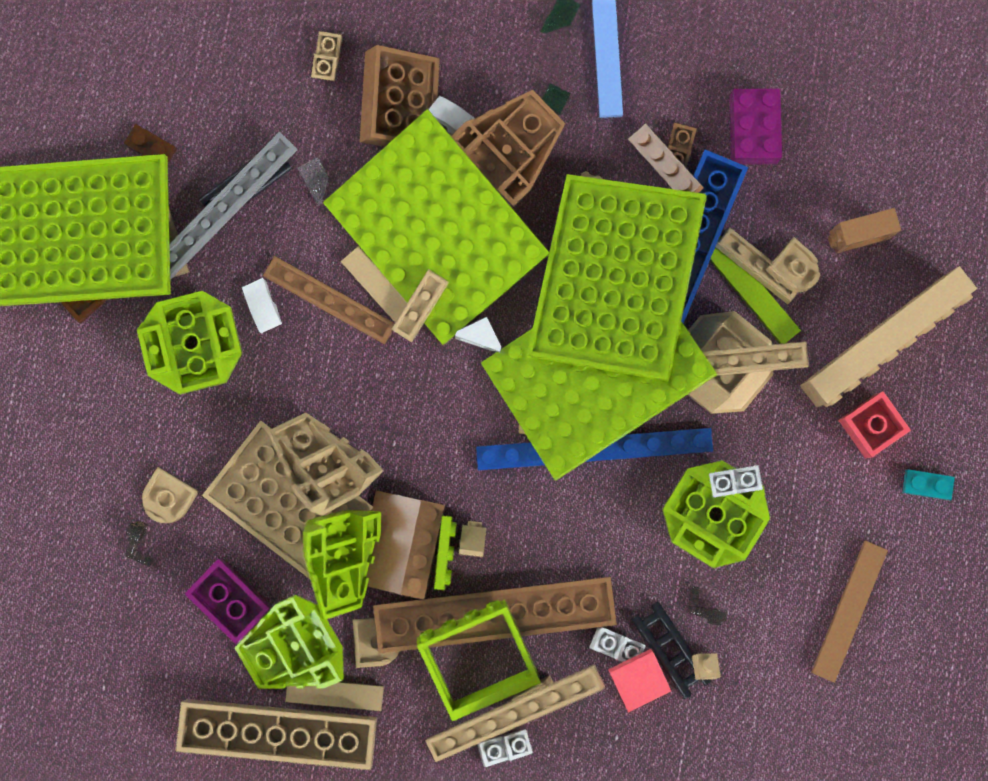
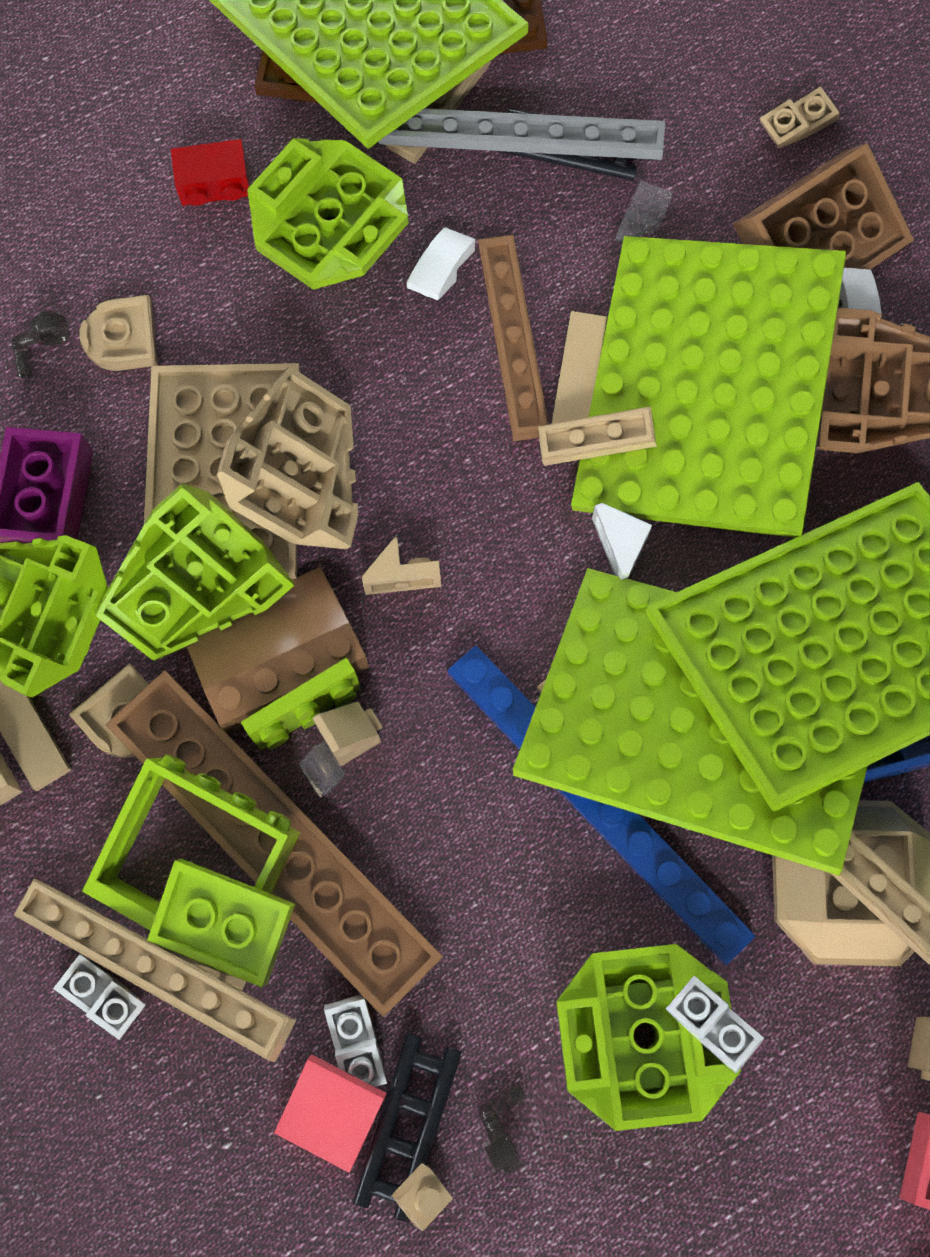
camera: 55 degrees right, 10 degrees down
none -> lime plate [147,858,295,988]
none -> red brick [171,139,250,206]
none -> clear tile [299,742,346,797]
none -> tan slope [362,537,441,595]

